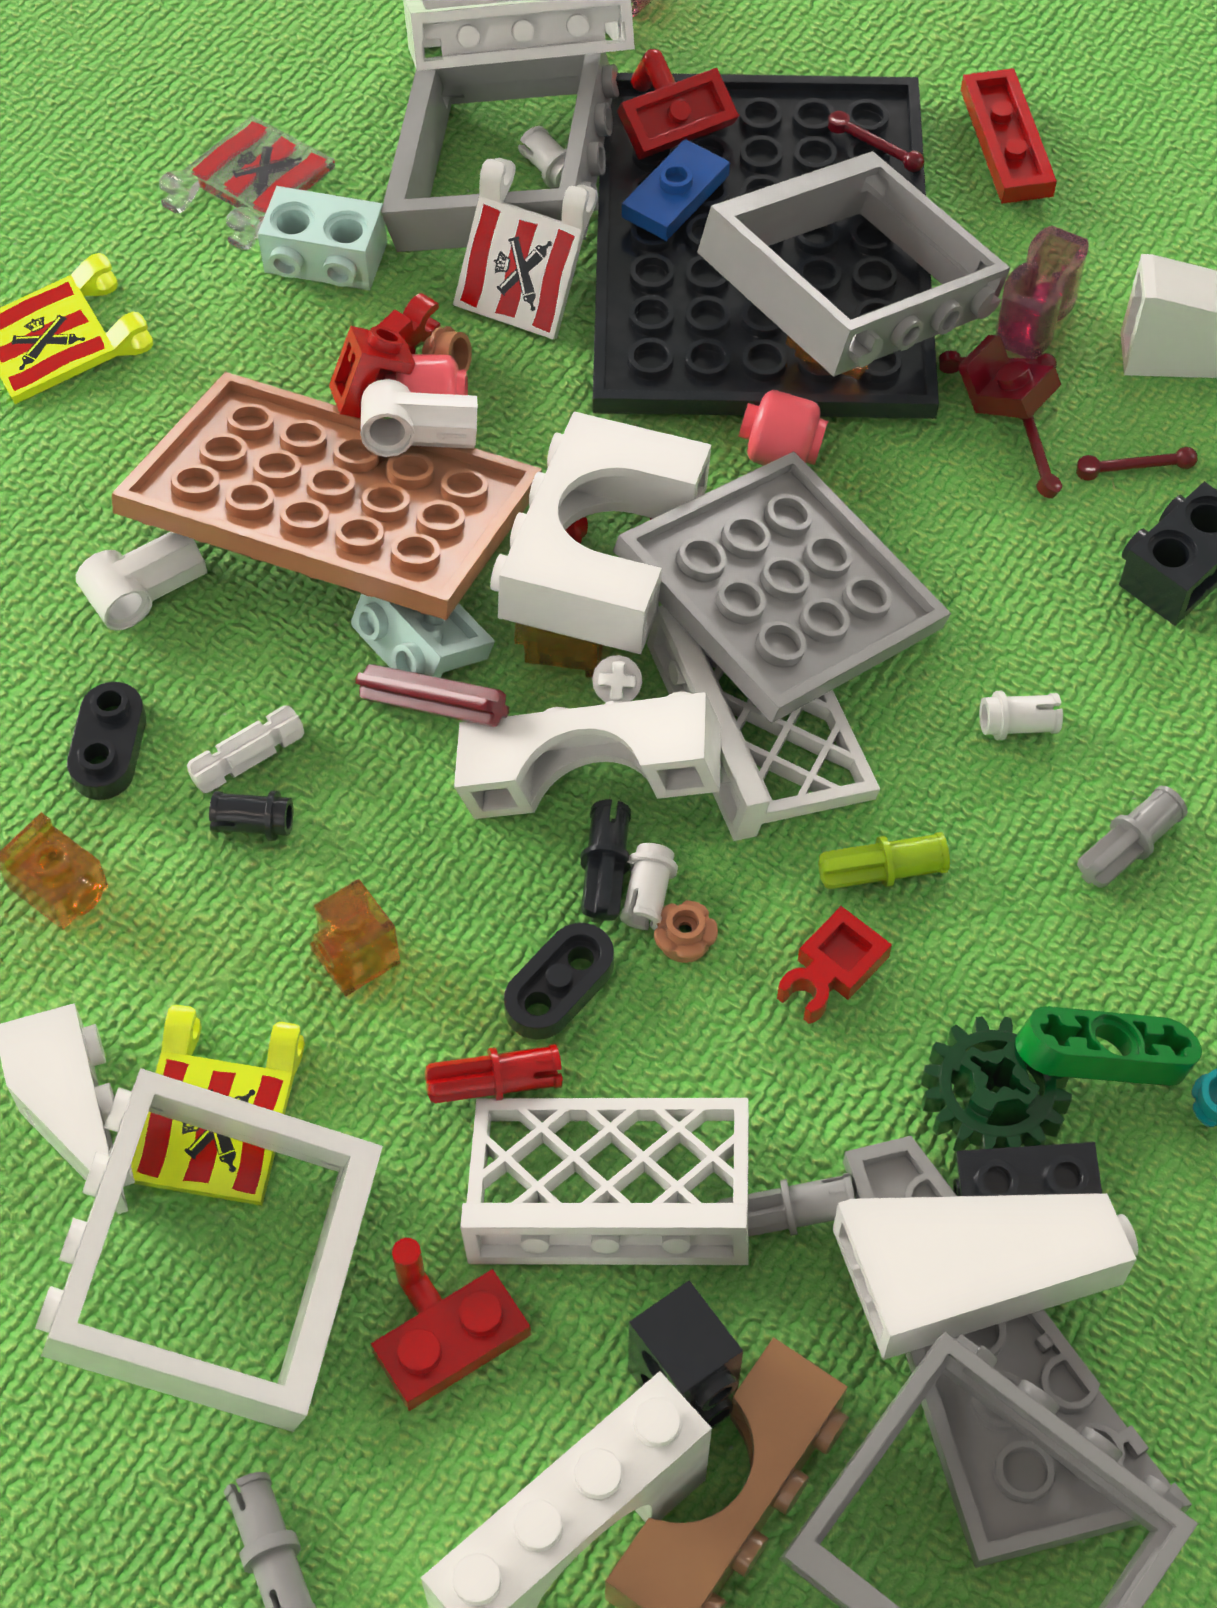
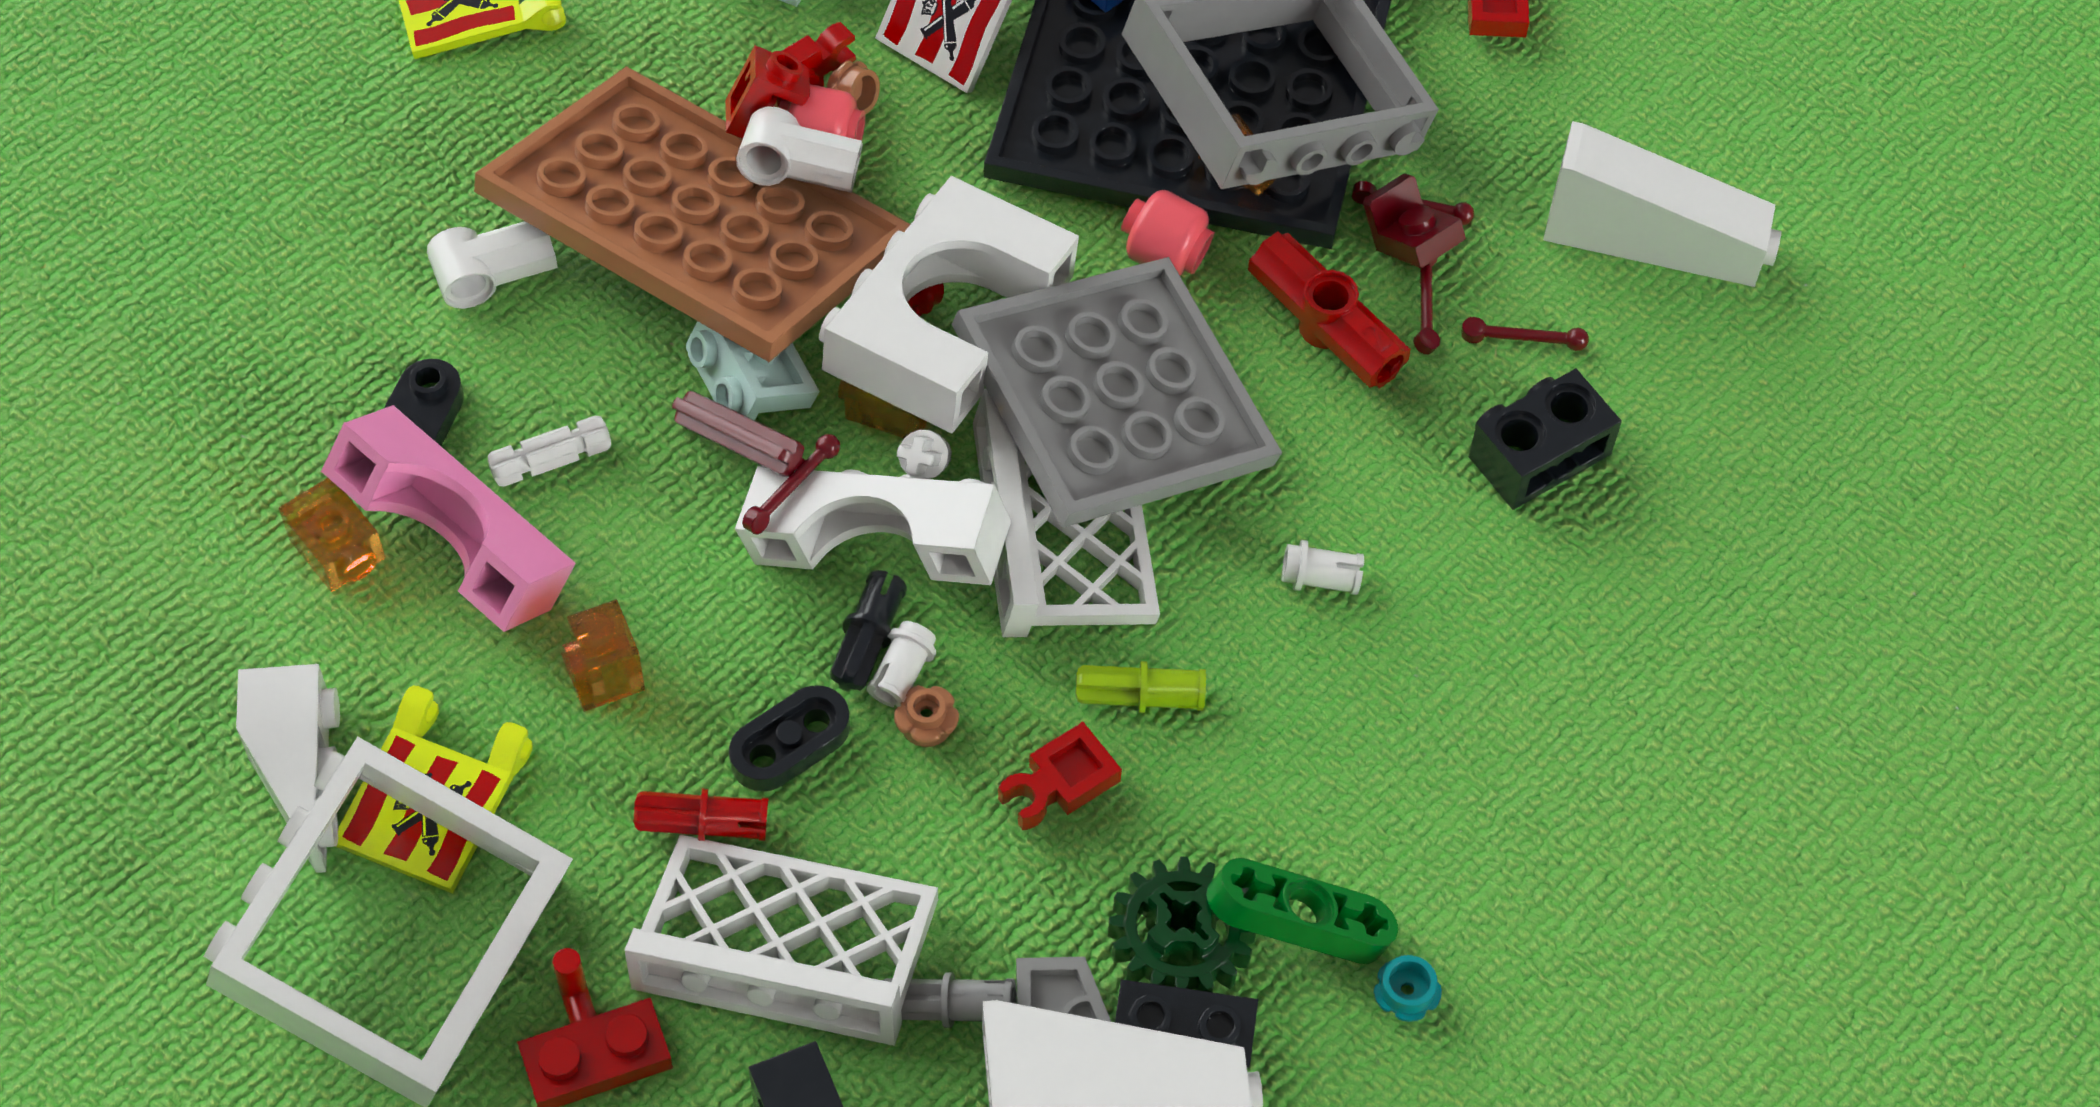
camera: 10 degrees right, 0 degrees up
black pin [209,790,294,841] -> none
brick [995,225,1089,359] -> none
light grey axle [1077,785,1188,888] -> none
none -> bright pink arch [321,405,576,632]
none -> dark red hinge [742,434,840,535]
none -> red piece [1248,231,1411,389]

